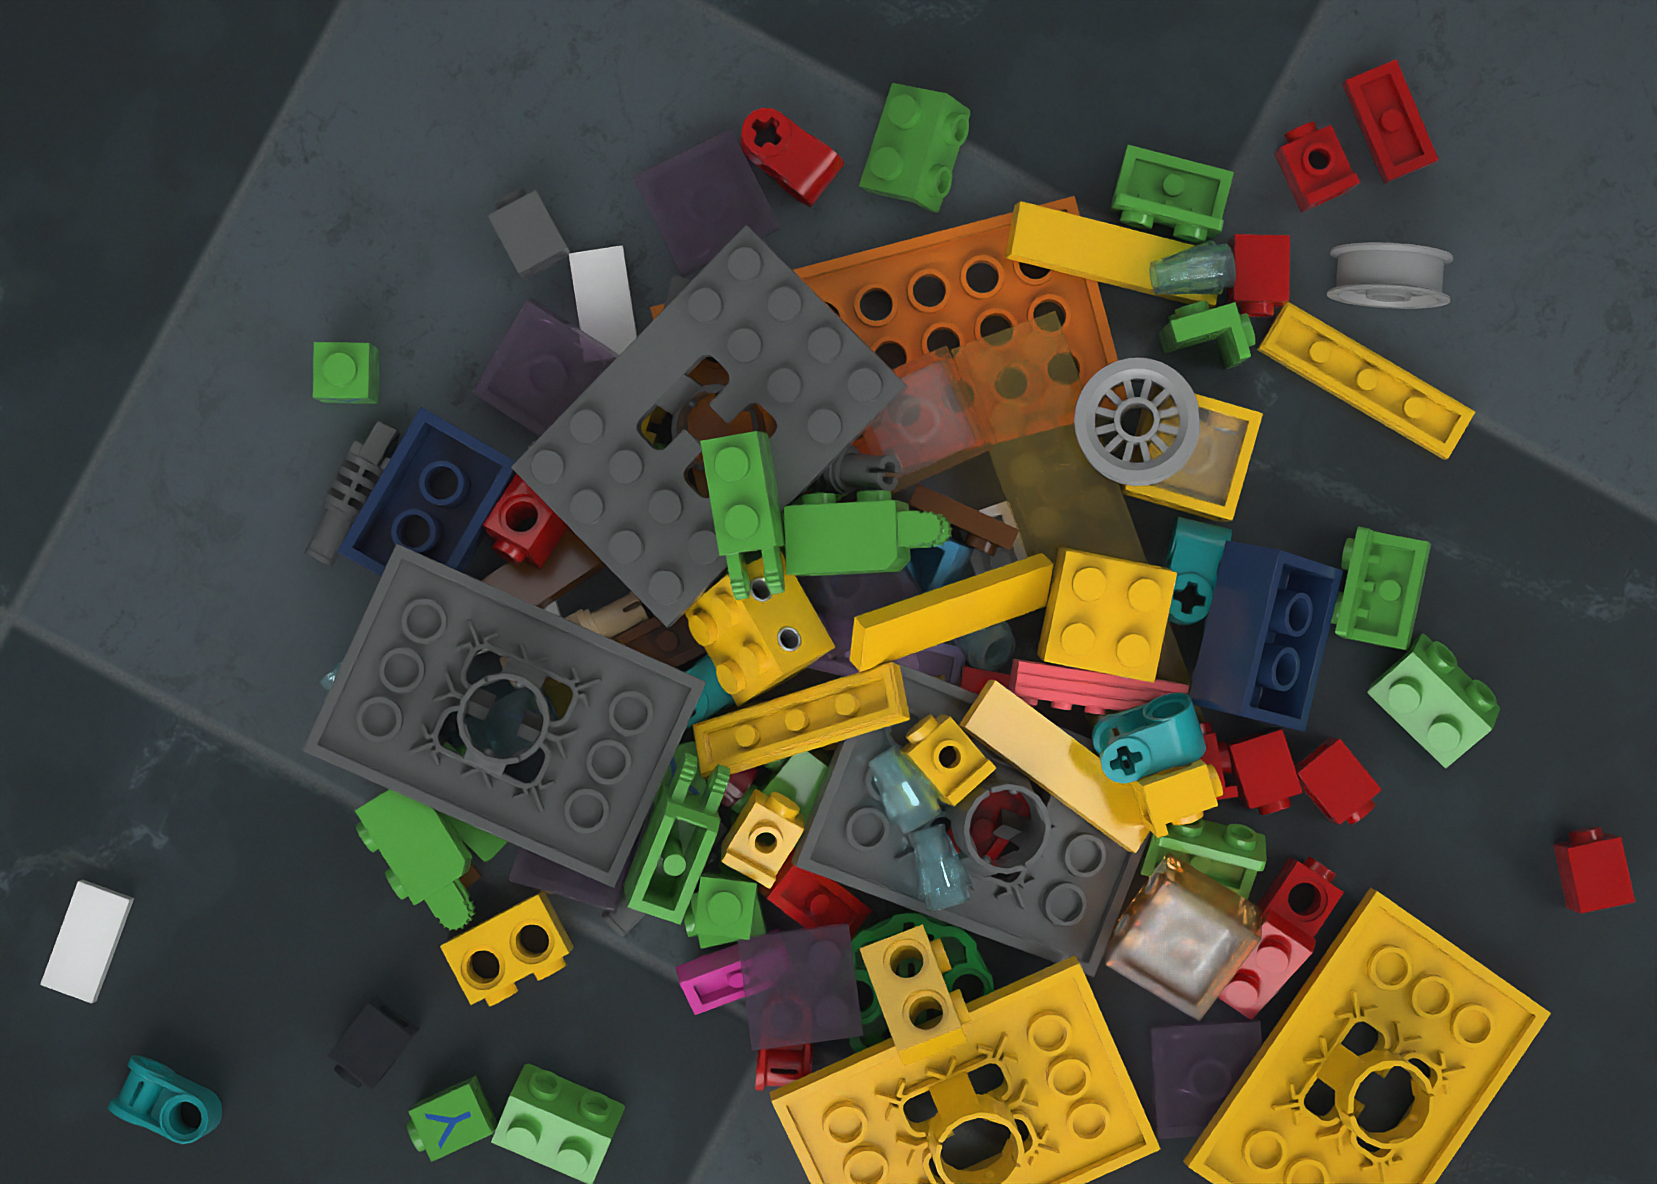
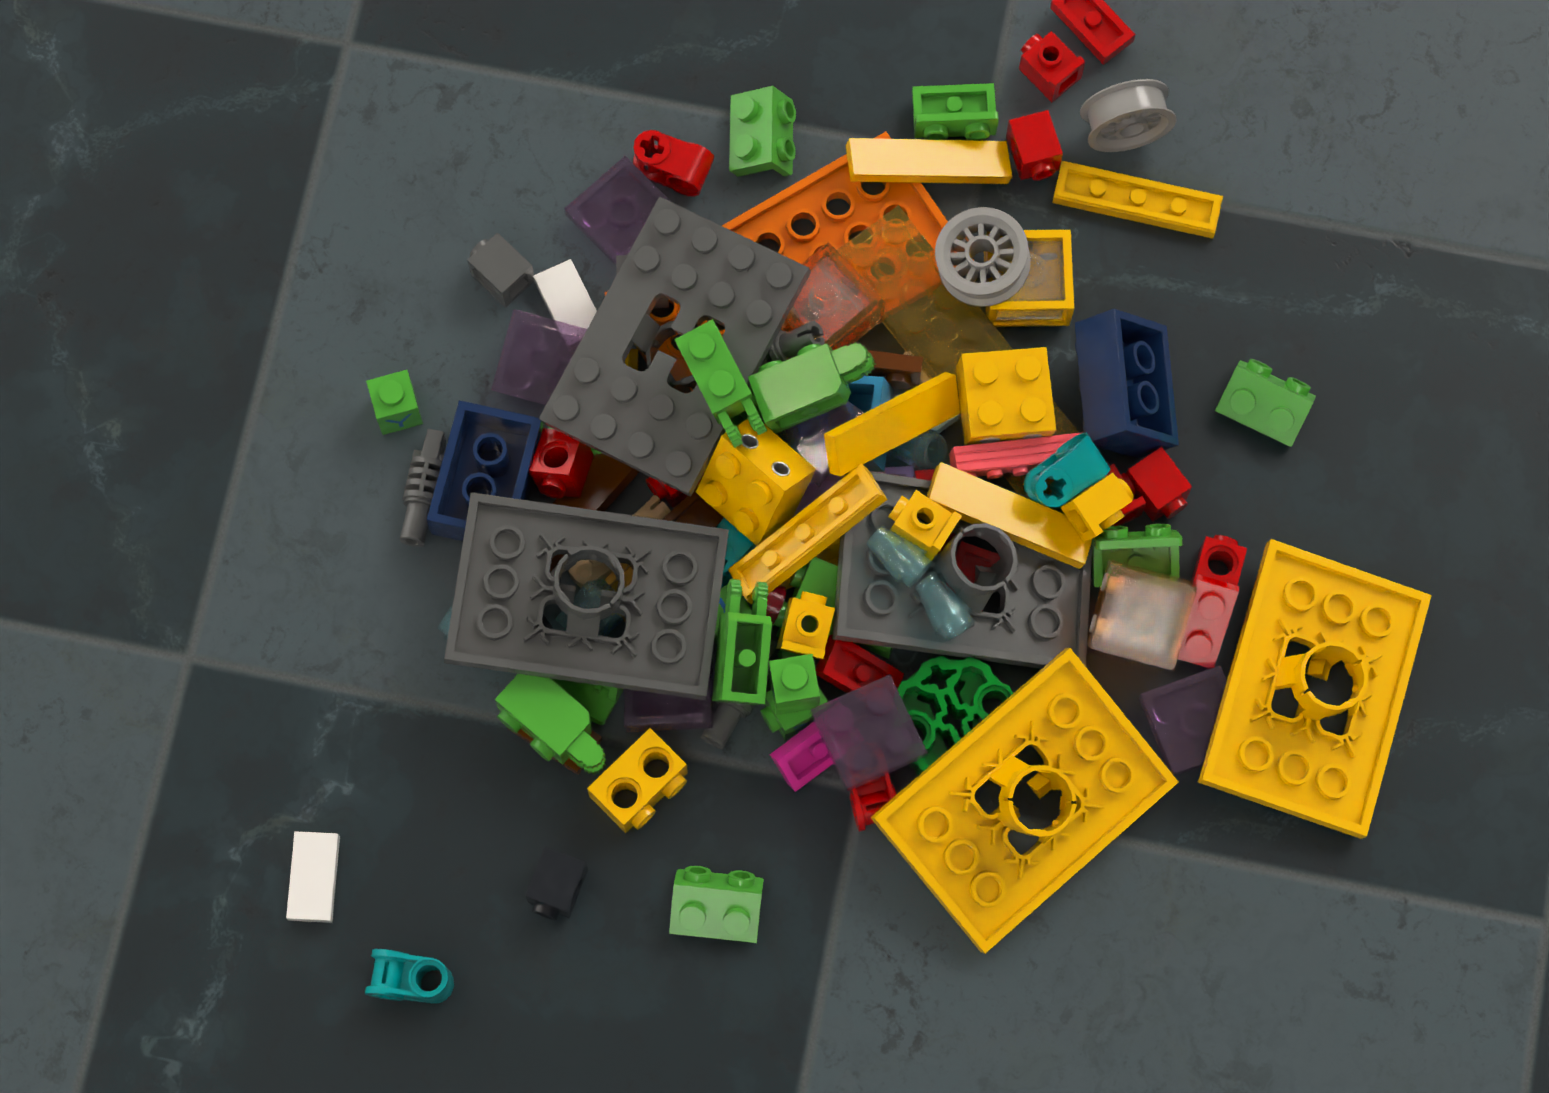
camera: 15 degrees left, 15 degrees down
bright green brick [406,1075,498,1162] -> none
yellow brick [860,924,972,1066] -> none
clear light blue cone [1149,240,1236,295] -> none
bright green bracket [1157,301,1255,370] -> none
teal piece [1166,516,1232,626] -> none
red brick [1294,737,1382,825] -> none
bright green bracket [1331,526,1431,651] -> none
red brick [1553,826,1635,914] -> none

